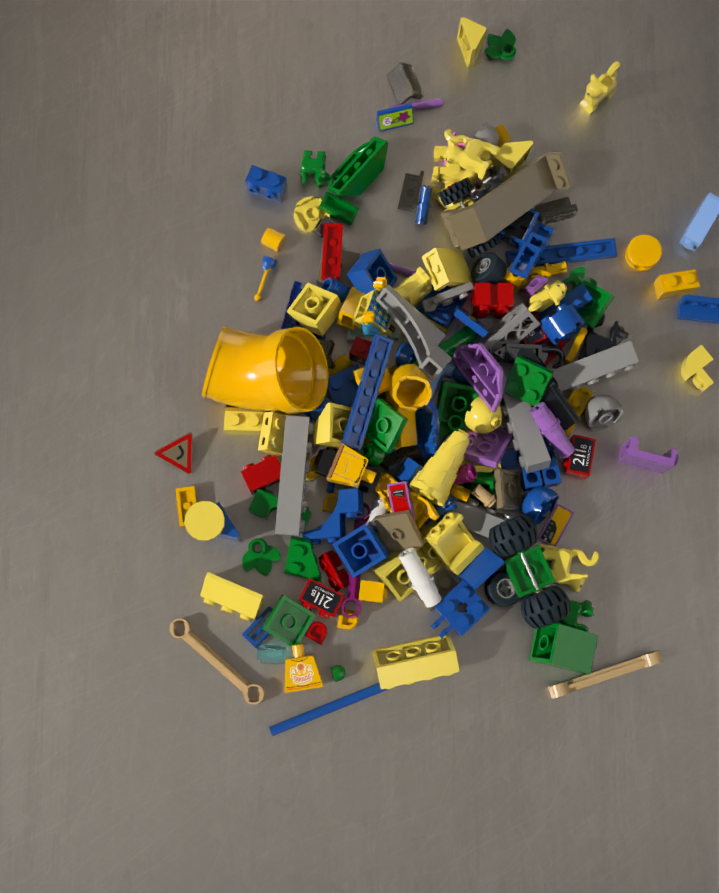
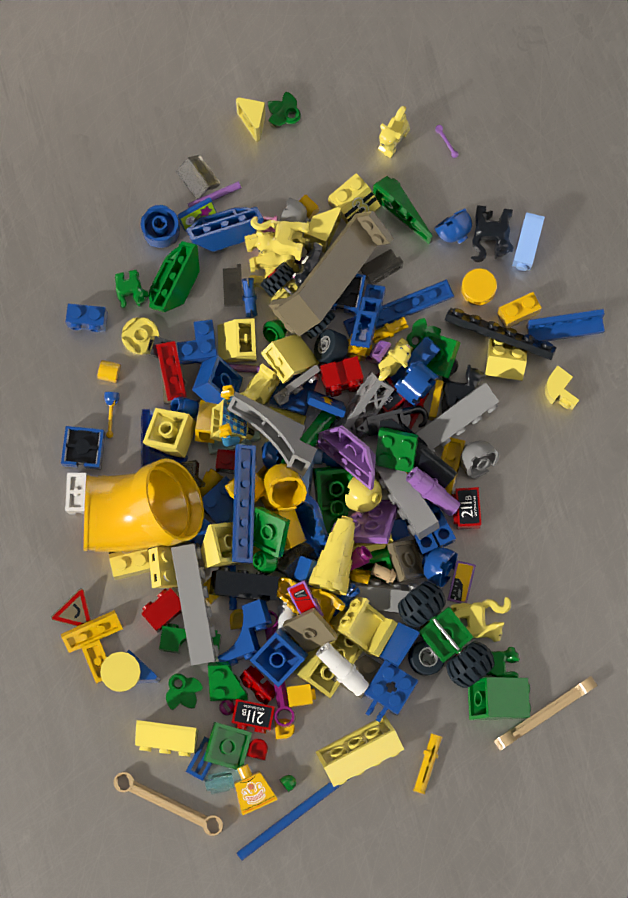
camera: 10 degrees left, 0 degrees up
green tile [318,191,359,225] -> none
yellow torso [327,443,377,488] -> none
medium lavender panel [619,436,679,473] -> none
none -> piece [61,426,105,470]
none -> yellow plate [61,610,123,653]
none -> white hinge [65,473,87,515]
none -> blue brick [141,205,180,248]
none -> blue brick [177,319,217,364]
none -> blue wedge [186,207,264,252]
none -> light yellow slope [217,318,257,362]
none -> magenta hinge [219,700,235,716]
none -> green cone [263,319,287,343]
none -> light yellow slope [328,173,381,224]
none -> green wedge [373,176,433,244]
none -> yellow pin [413,733,443,794]
none -> blue cylinder [434,208,472,244]
none -> medium lavender hinge [435,125,459,158]
none -> black plate [445,308,557,360]
none -> black animal [471,205,514,263]
none -> light yellow slope [485,338,527,381]

